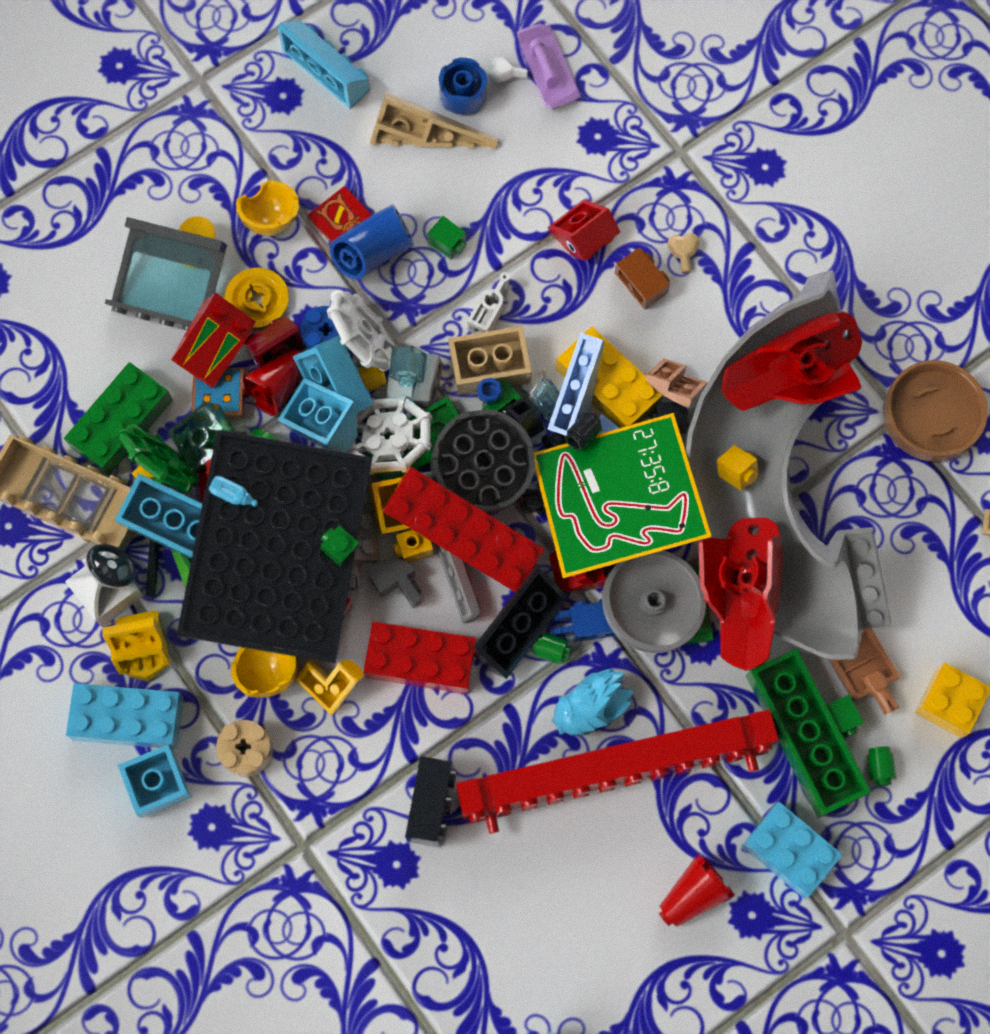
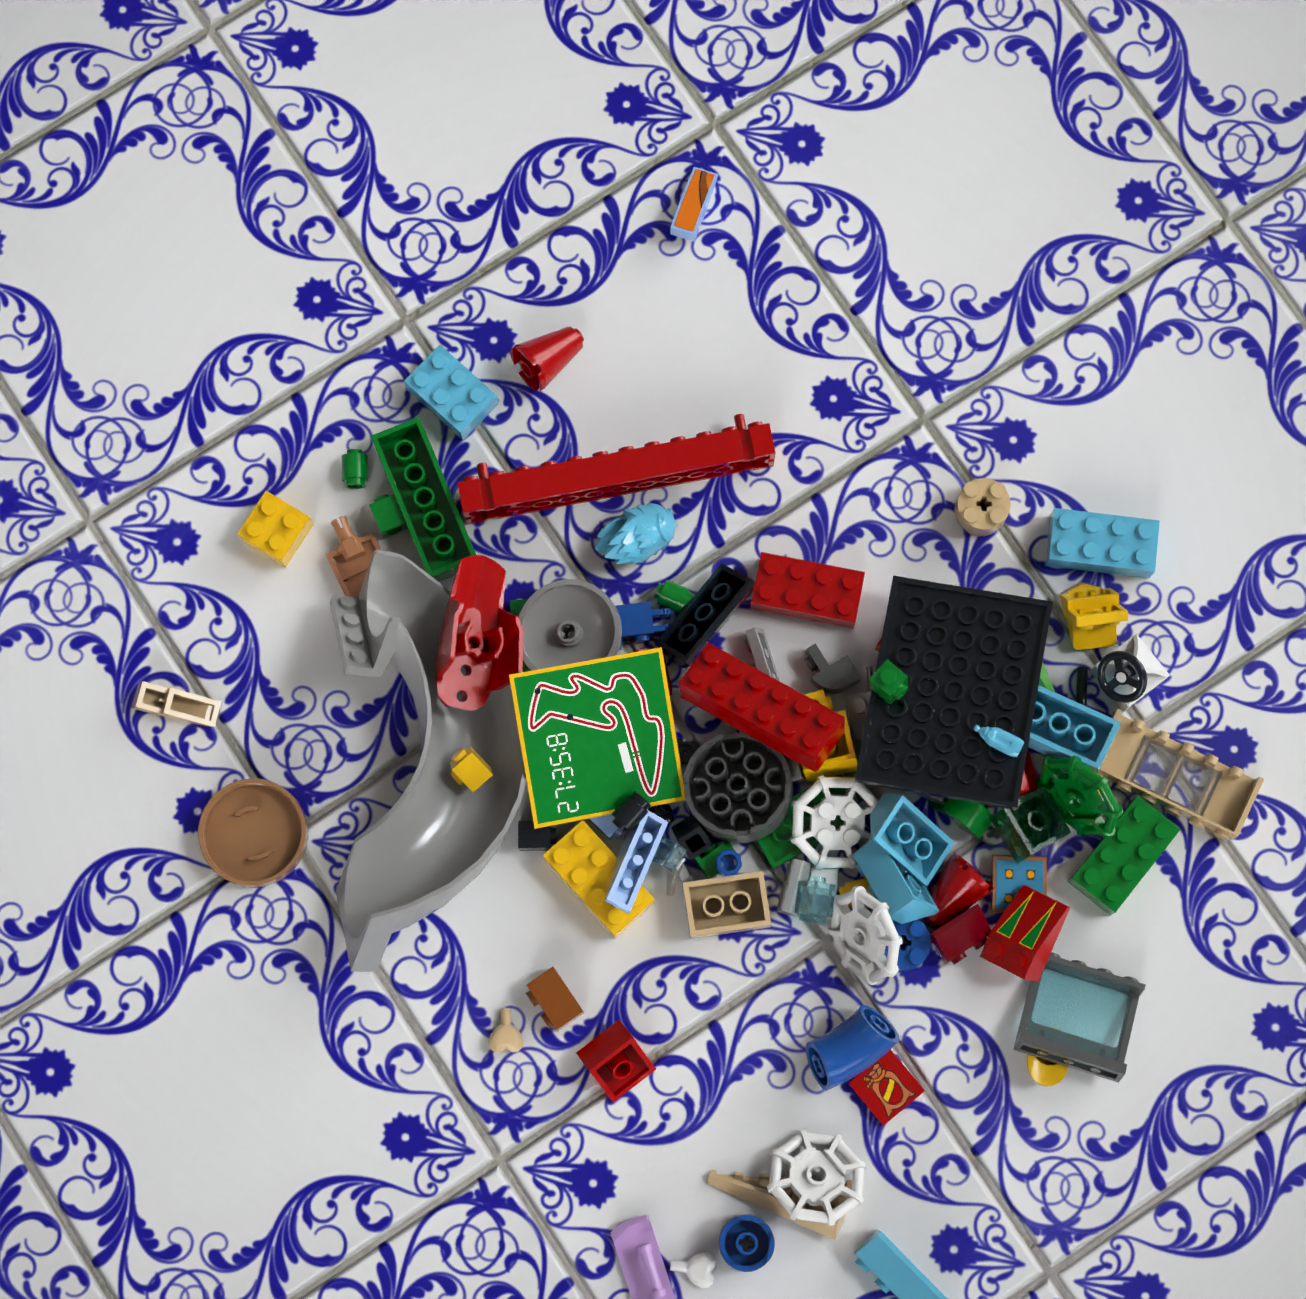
camera: 175 degrees left, 5 degrees up
medium azure brick [118,744,192,818] -> none
yellow gear [224,268,289,329] -> none
yellow cylinder [231,648,297,698] -> none
yellow cylinder [236,180,299,236] -> none
yellow brick [295,660,363,715] -> none
black brick [405,756,457,848] -> none
green brick [427,216,467,260] -> none
white piece [467,272,510,334] -> none
nougat slope [645,358,708,408] -> none
red piece [722,311,863,411] -> none
none -> white plate [767,1129,867,1226]

